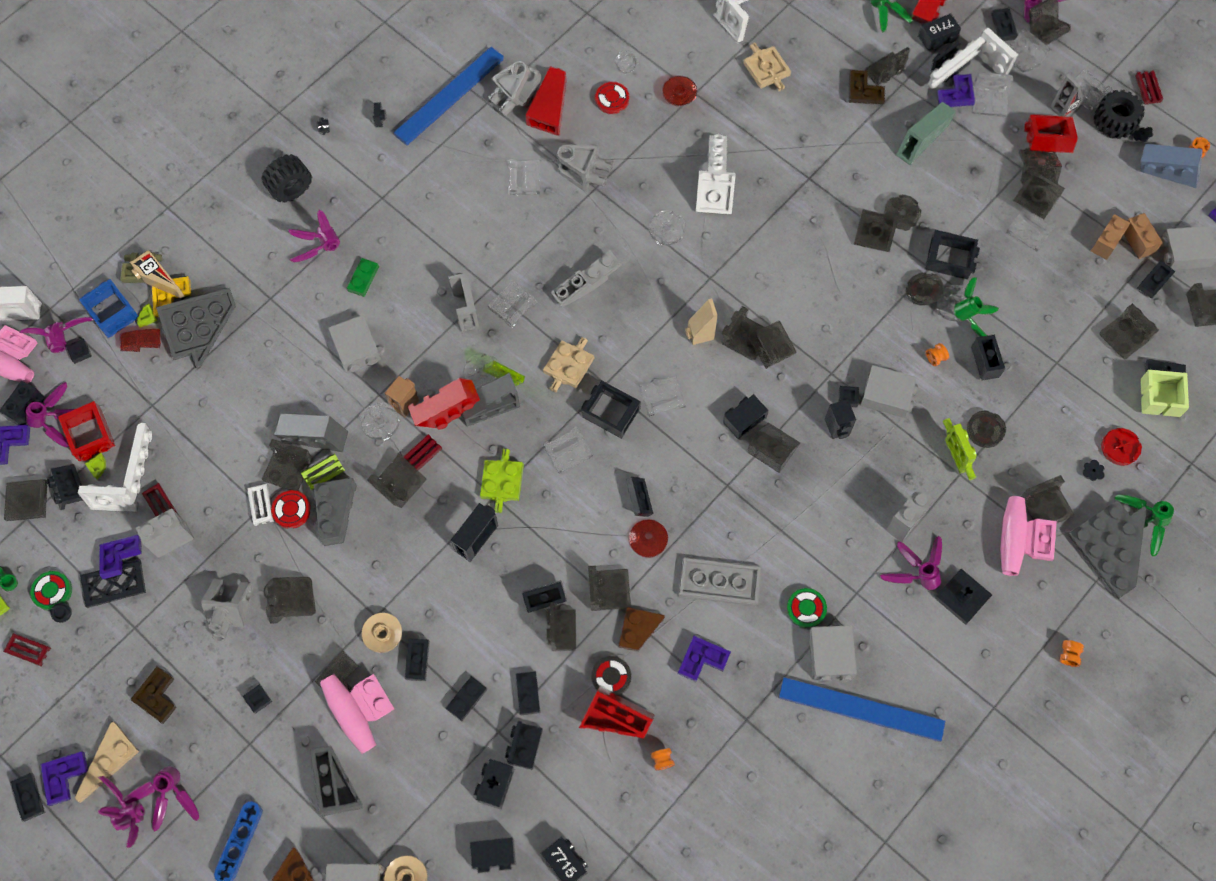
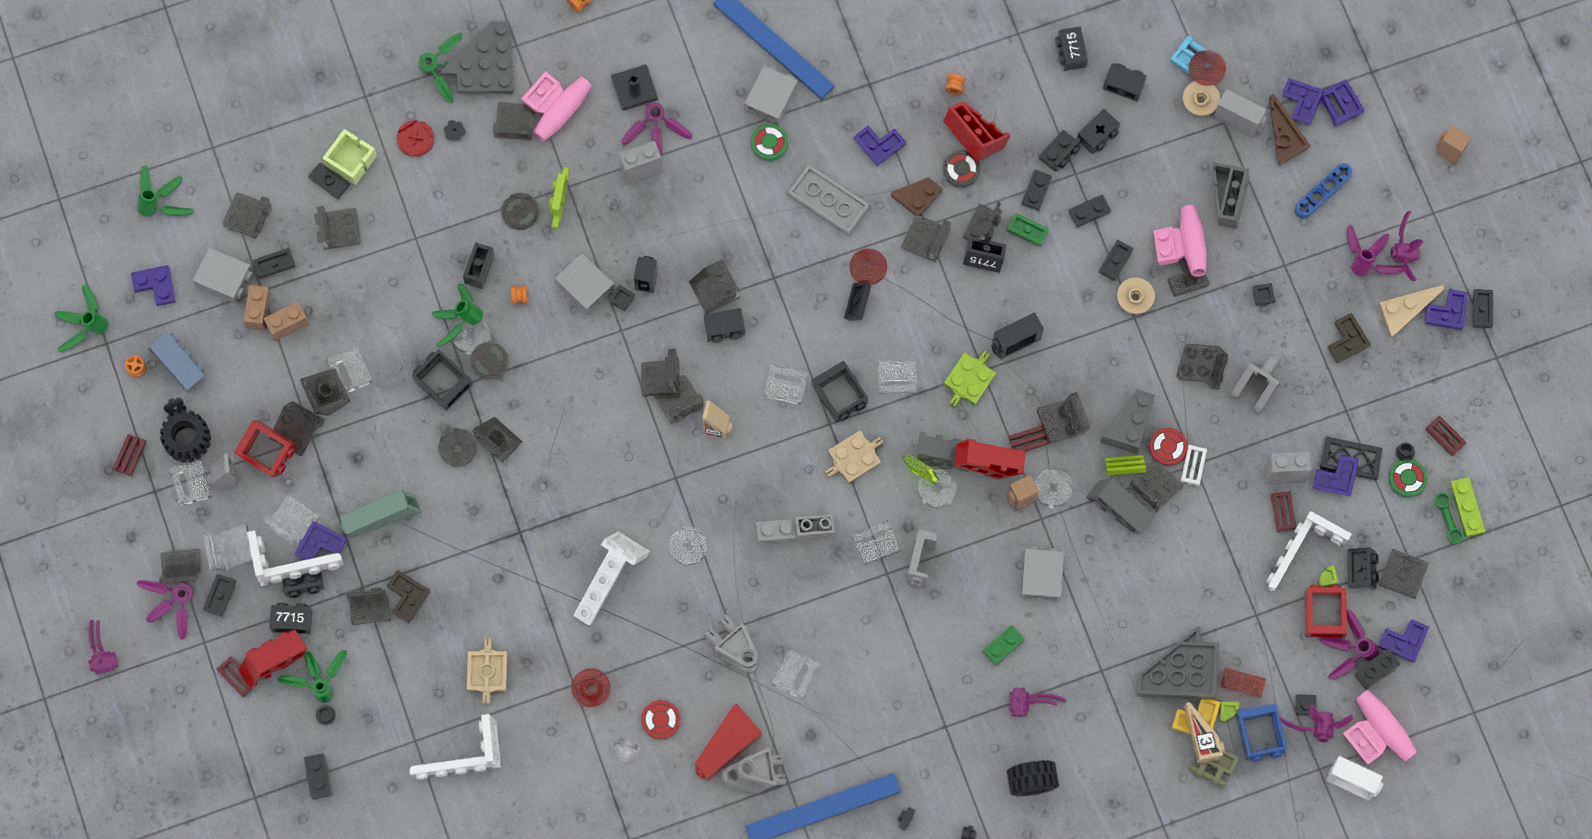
camera: 155 degrees left, 5 degrees up
none -> green plate [1007,213,1049,247]

